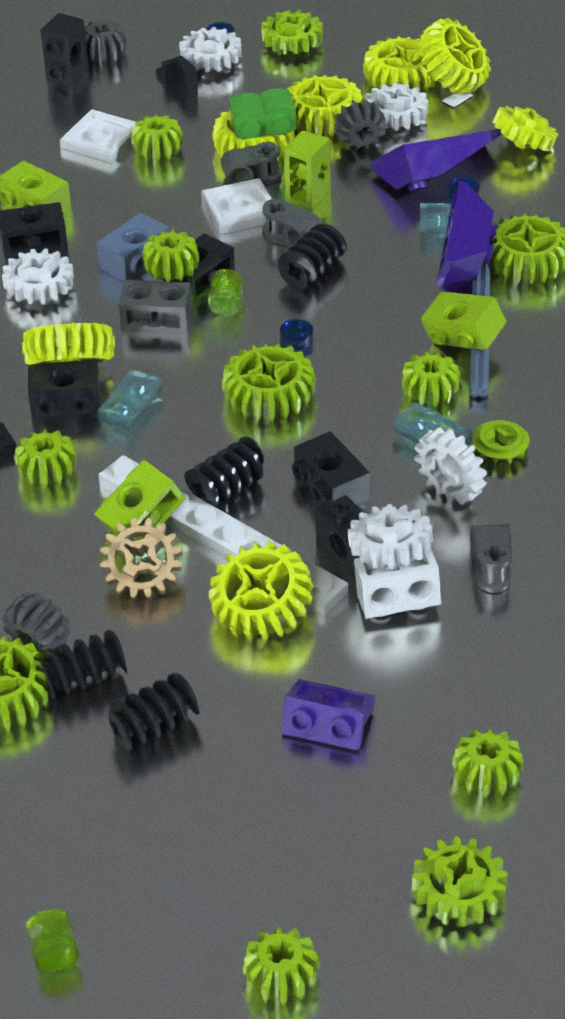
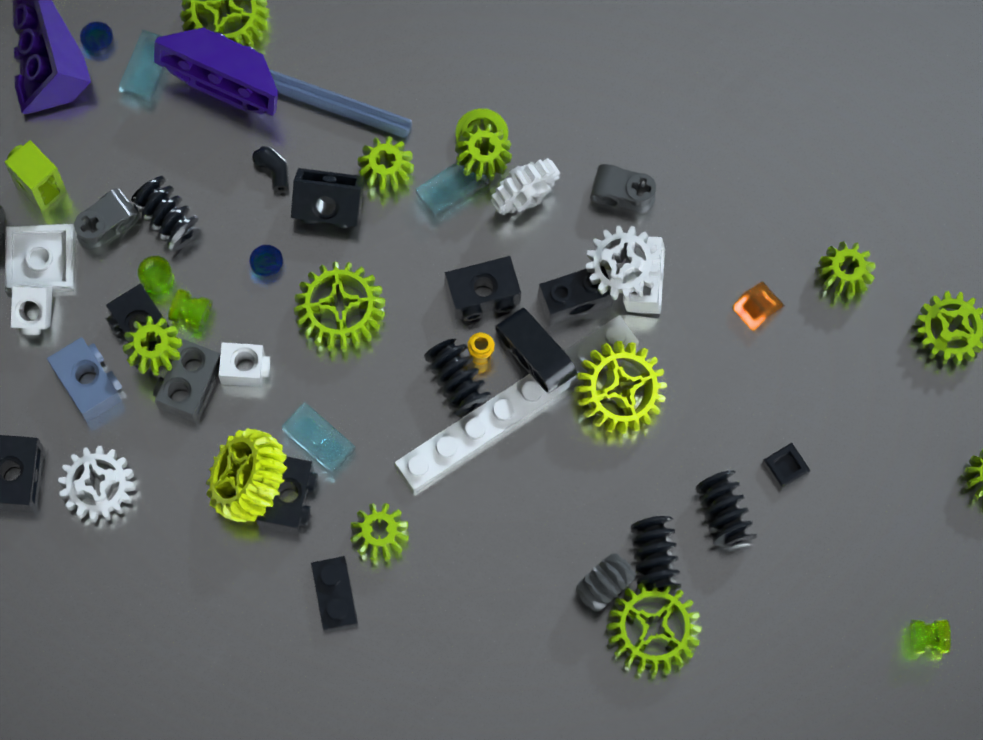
camera: 80 degrees left, 30 degrees up
lime brick [94,459,186,541] -> none
tan gear [100,517,183,601] -> none
dark purple bracket [281,679,376,750] -> none
lime brick [420,291,507,350] -> none
none -> white brick [11,284,52,335]
none -> clear neon green wheel [138,256,175,298]
none -> white brick [219,343,270,387]
none -> black arm [252,146,289,192]
none -> black brick [291,168,365,228]
none -> lime gear [455,123,512,182]
none -> yellow pin [467,332,495,365]
none -> black beam [494,307,578,394]
none -> clear orange slope [732,281,785,331]
none -> black tile [762,443,811,491]

